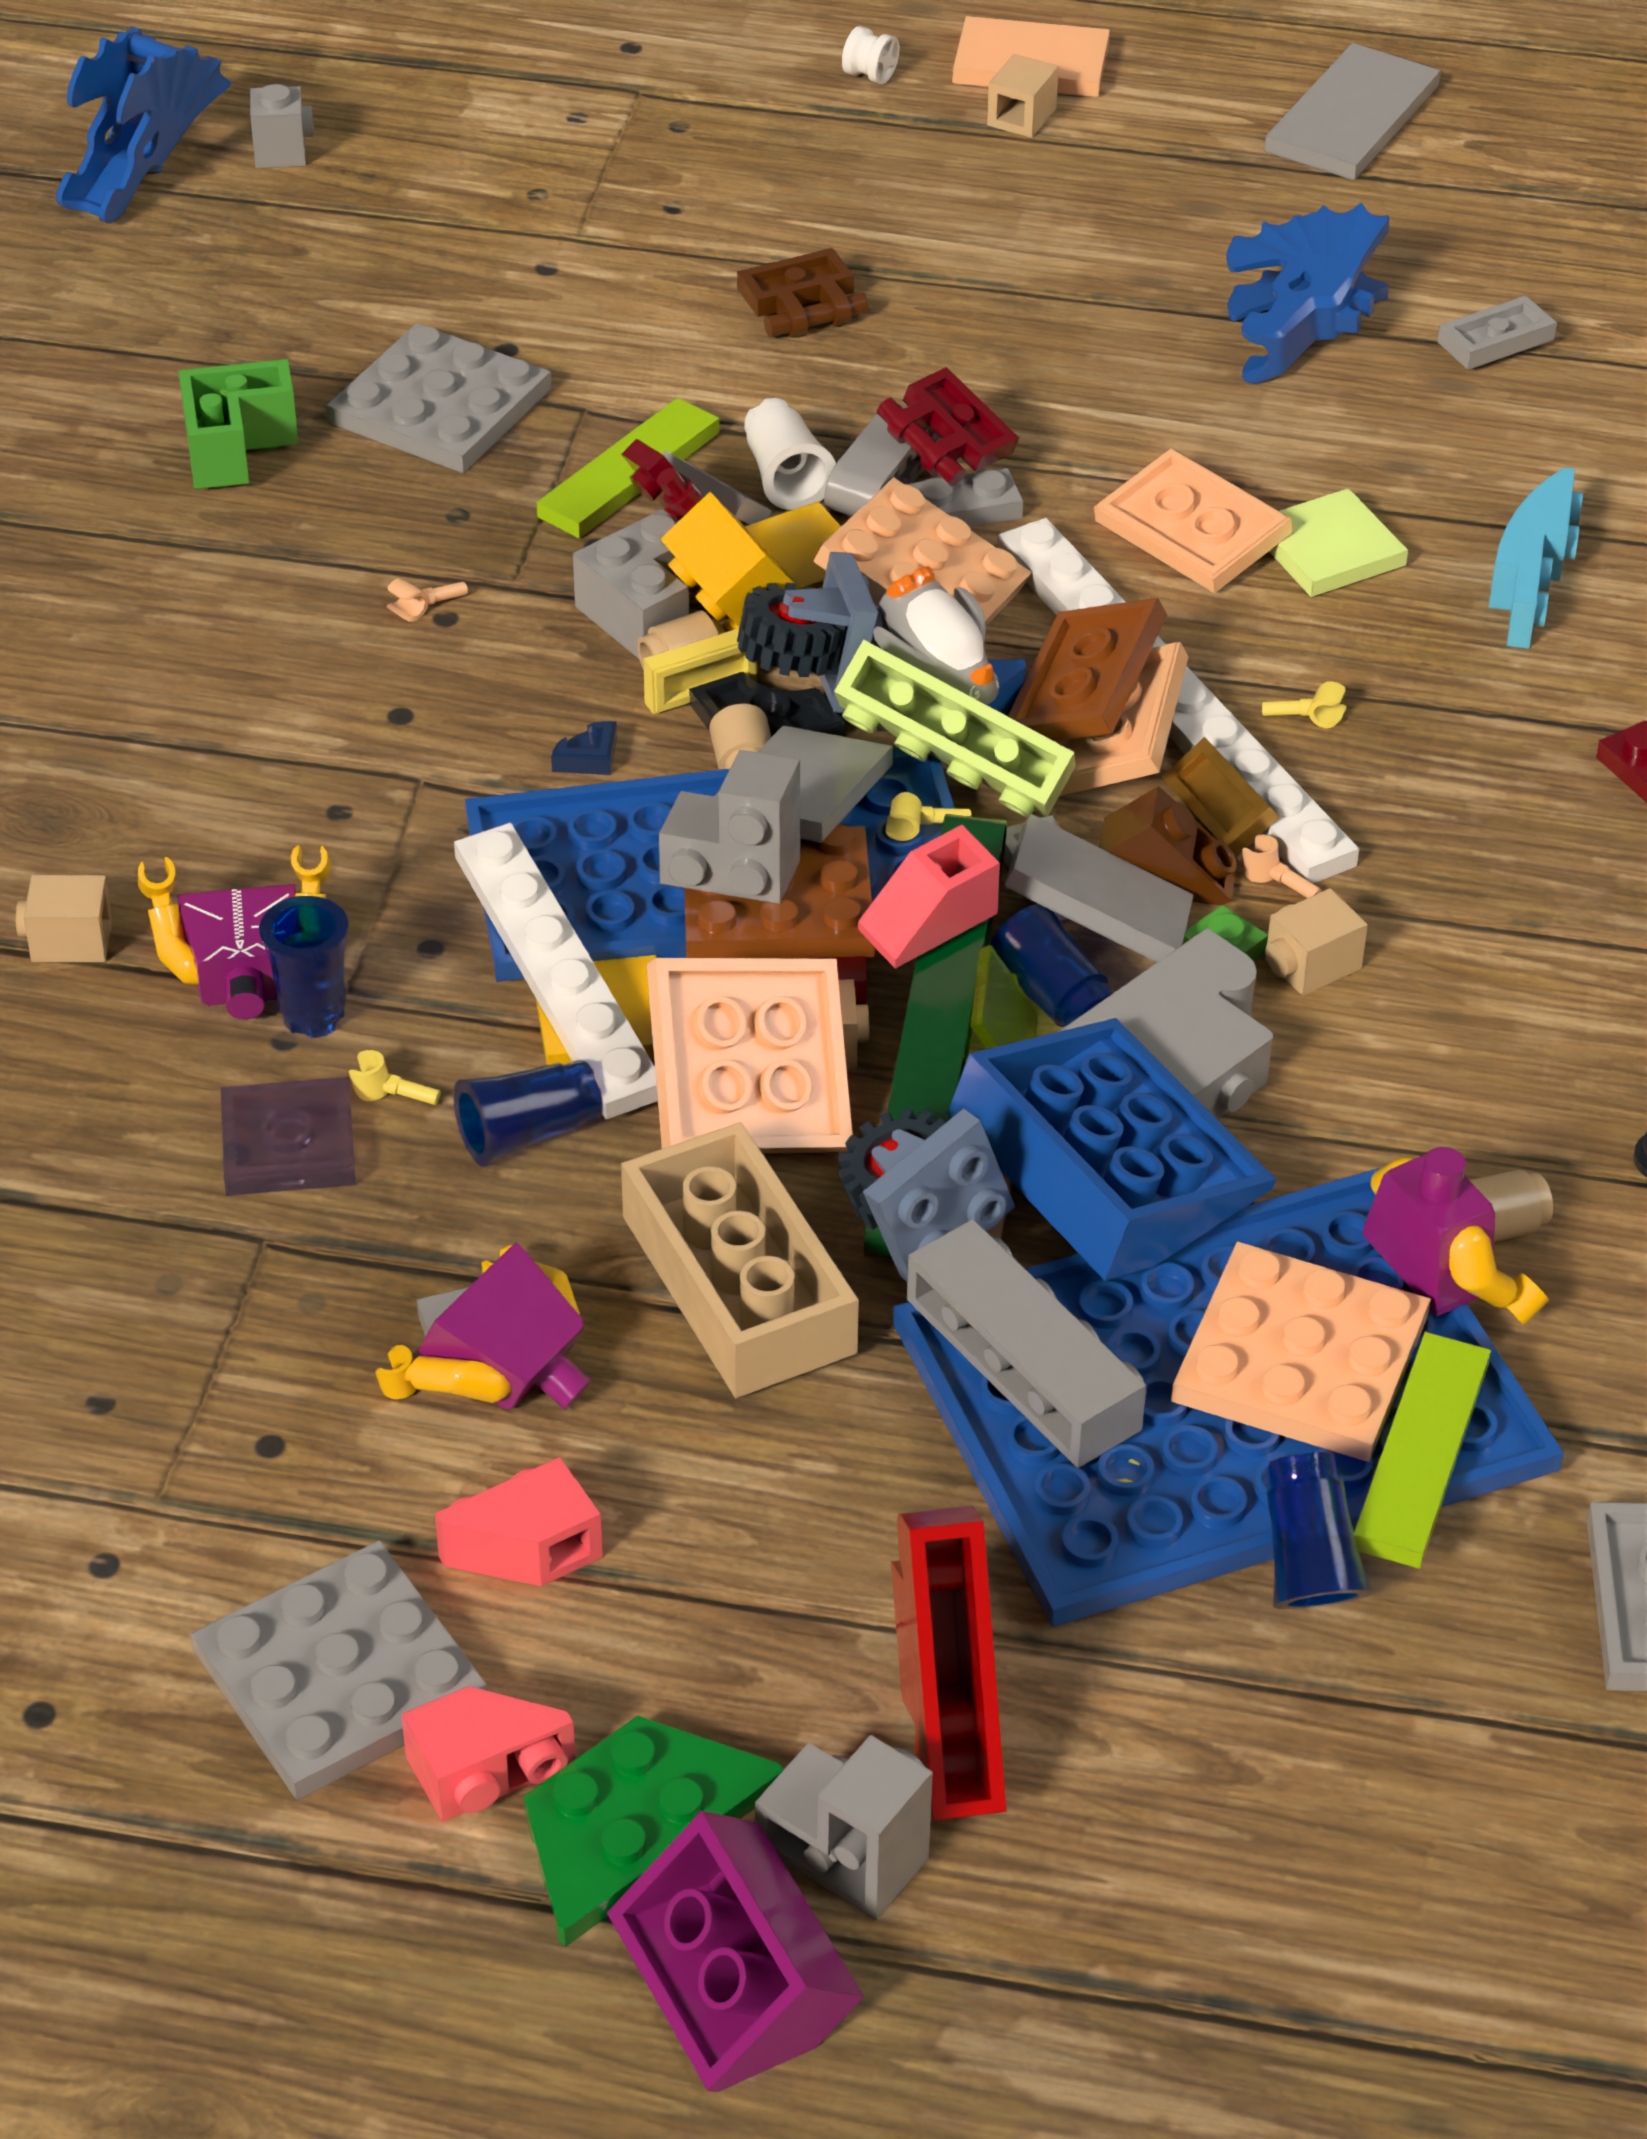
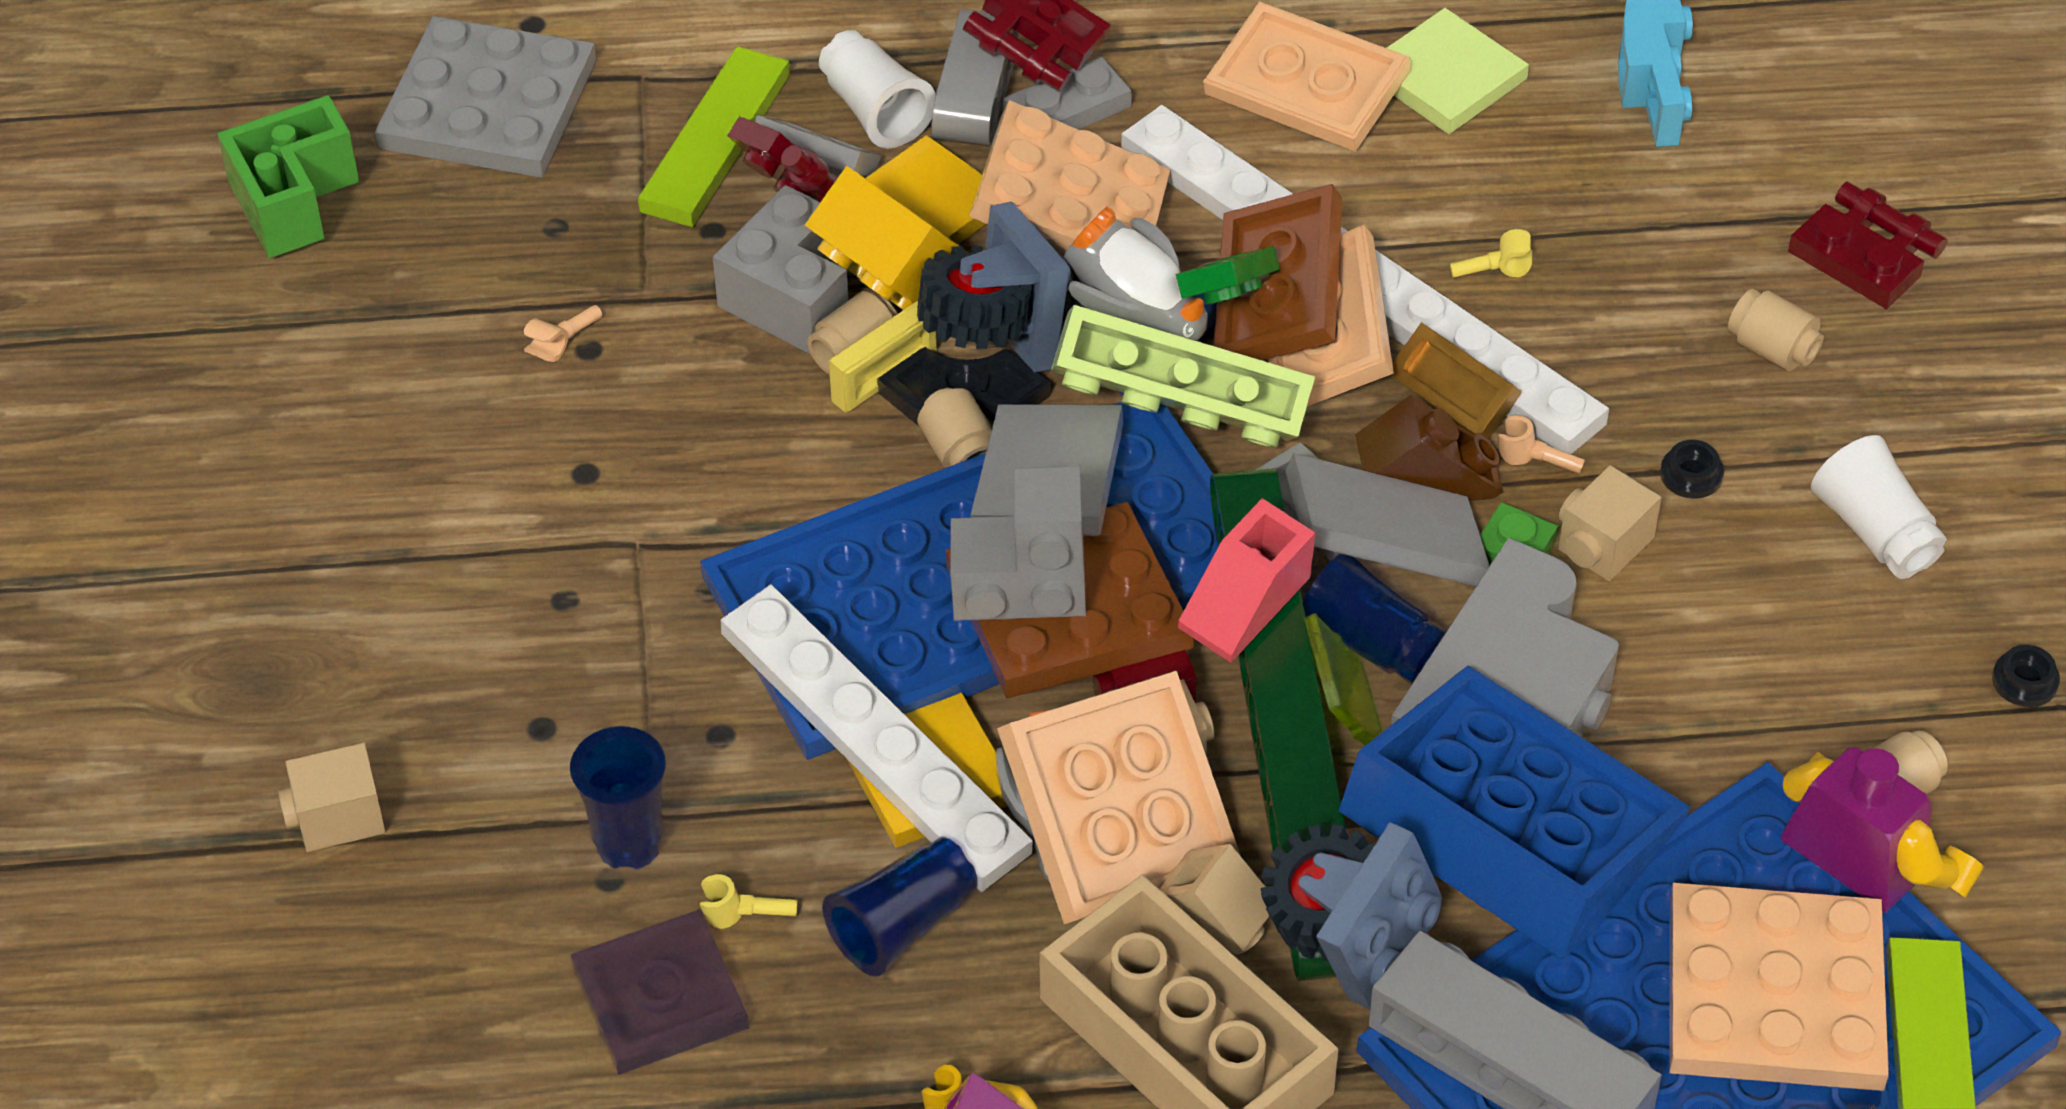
camera: 15 degrees left, 5 degrees up
magenta torso [138,845,332,1020] -> none
dark blue tile [551,721,617,775] -> none
light yellow hand [886,792,971,841] -> none
none -> tan brick [1159,844,1269,955]
none -> green plate [1175,246,1280,304]
none -> black plate [1660,440,1724,499]
none -> tan brick [1728,289,1824,371]
none -> white plant [1811,435,1947,579]

